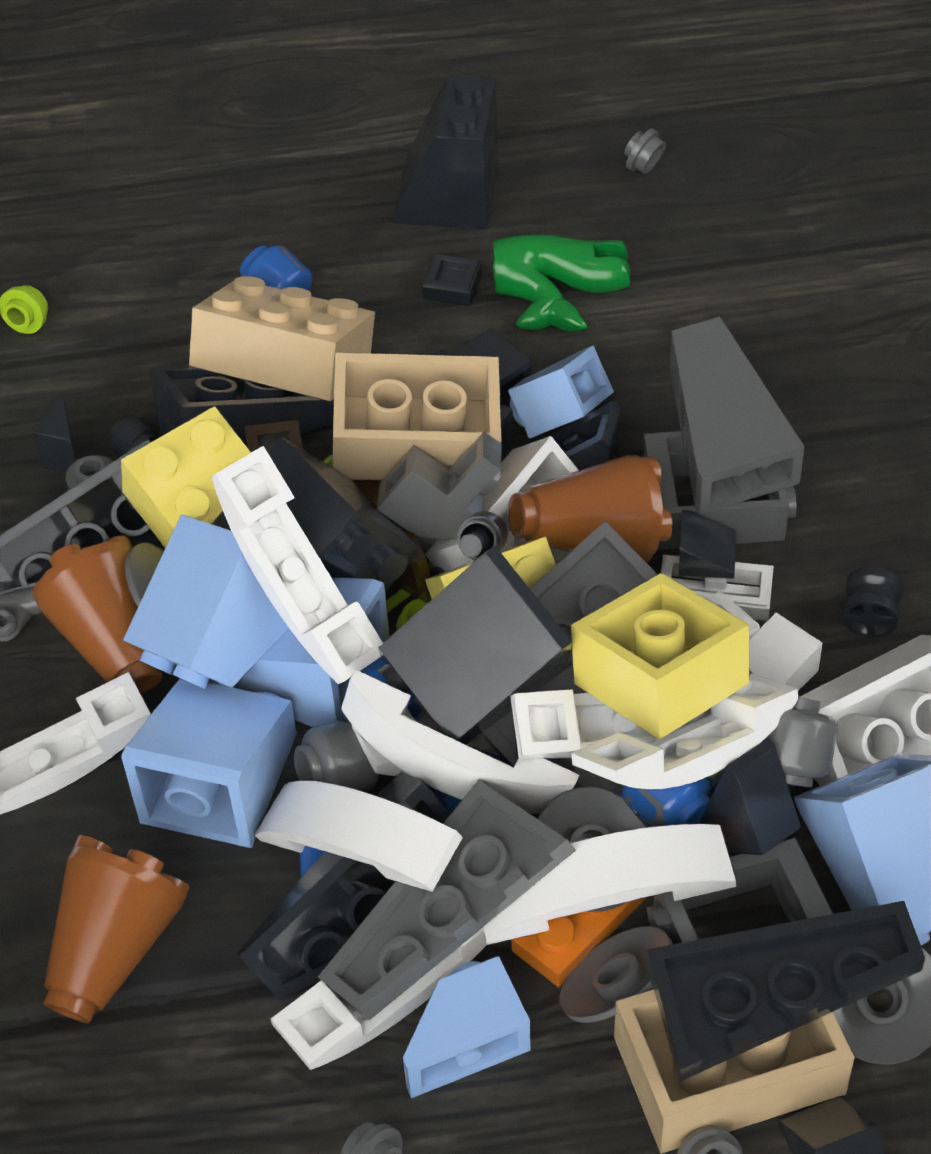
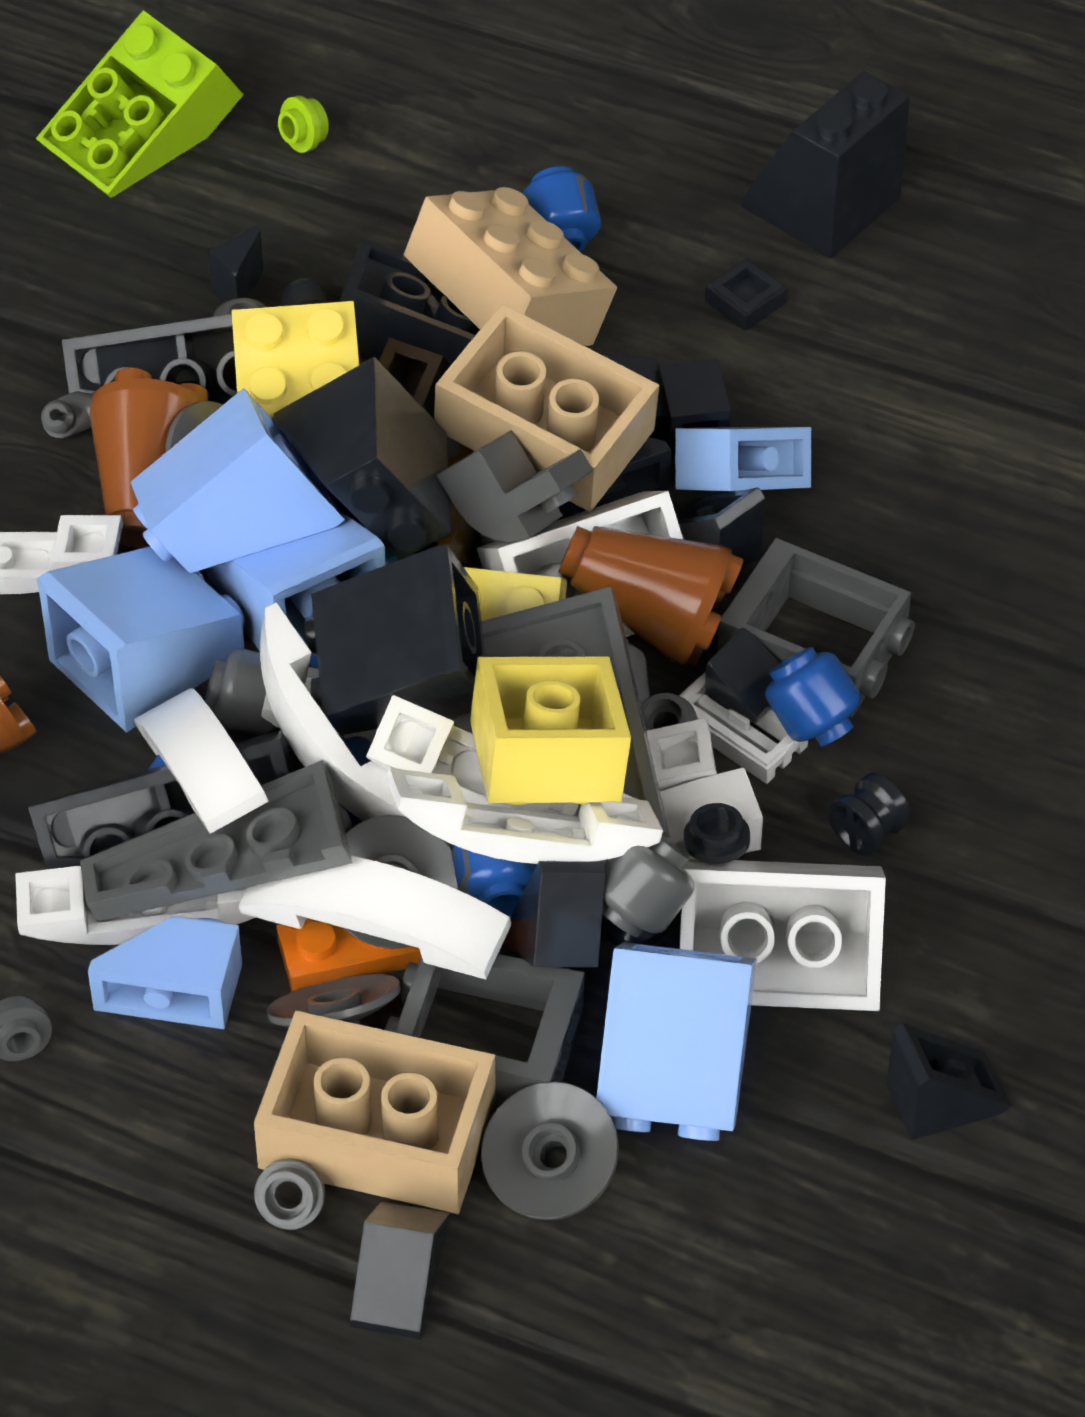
camera: 30 degrees right, 0 degrees up
white slope [211,446,383,684] -> none
black cylinder [457,511,508,560] -> none
green piece [492,234,630,332] -> none
dark grey plate [624,128,666,174] -> none
black wing [646,901,925,1082] -> none
dark grey slope [669,317,805,515] -> none
none -> black plate [683,803,750,864]
none -> blue head [765,647,861,746]

